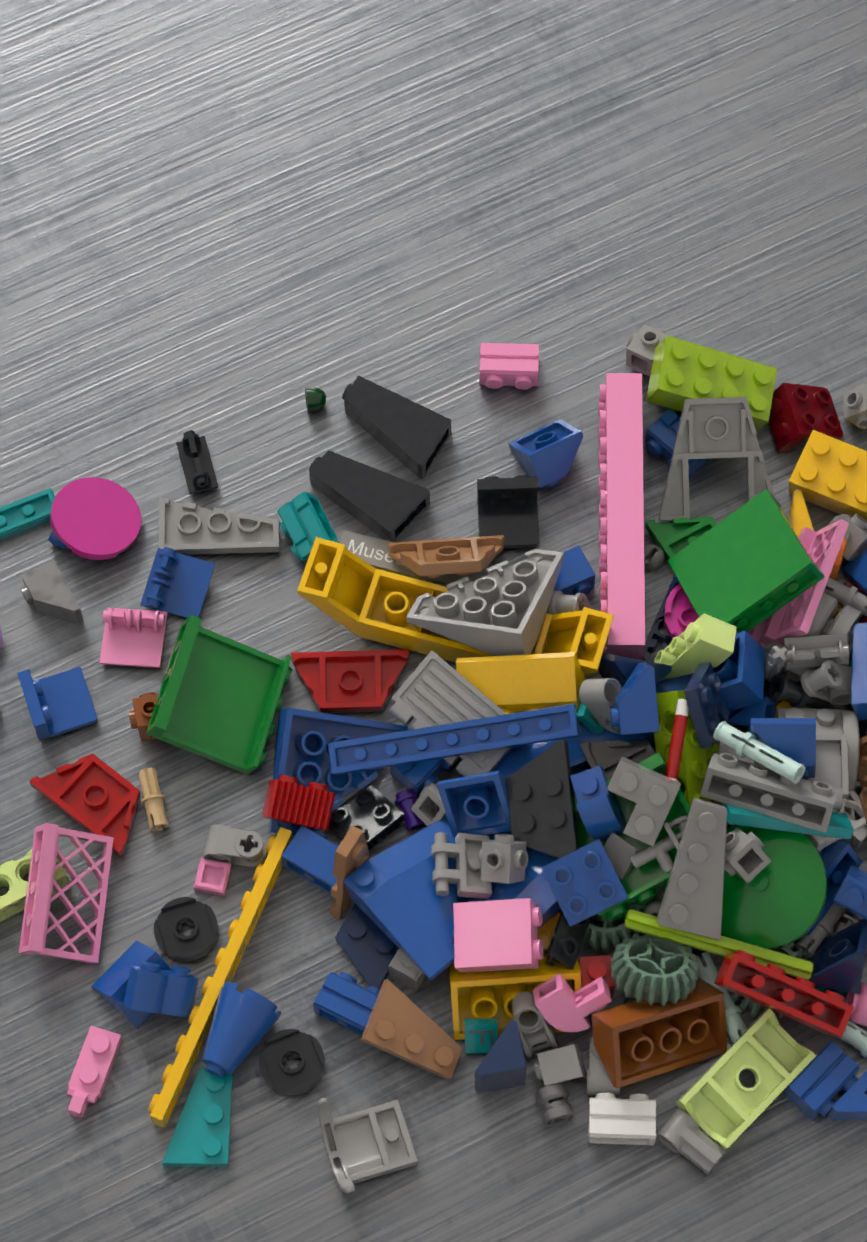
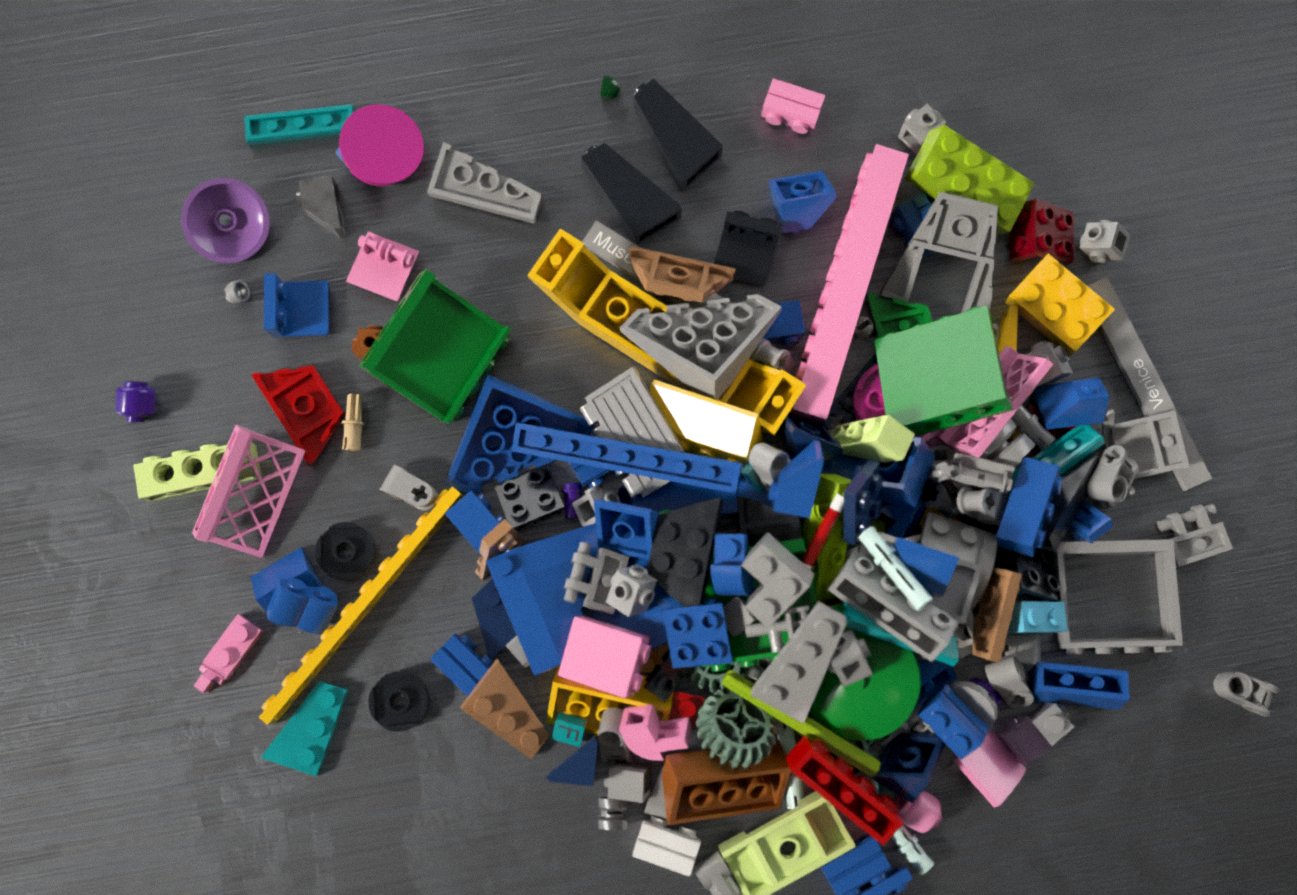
camera: 15 degrees right, 15 degrees up
blue hinge [140,547,215,618] -> none
black hinge [176,430,219,494] -> none
bright pink tile [193,858,232,897] -> none
blue cone [202,982,281,1078] -> none
red brick [262,775,335,831] -> none
teal brick [277,492,340,562] -> none
red wing [291,649,409,713] -> none
light grey piece [318,1098,418,1194] -> none

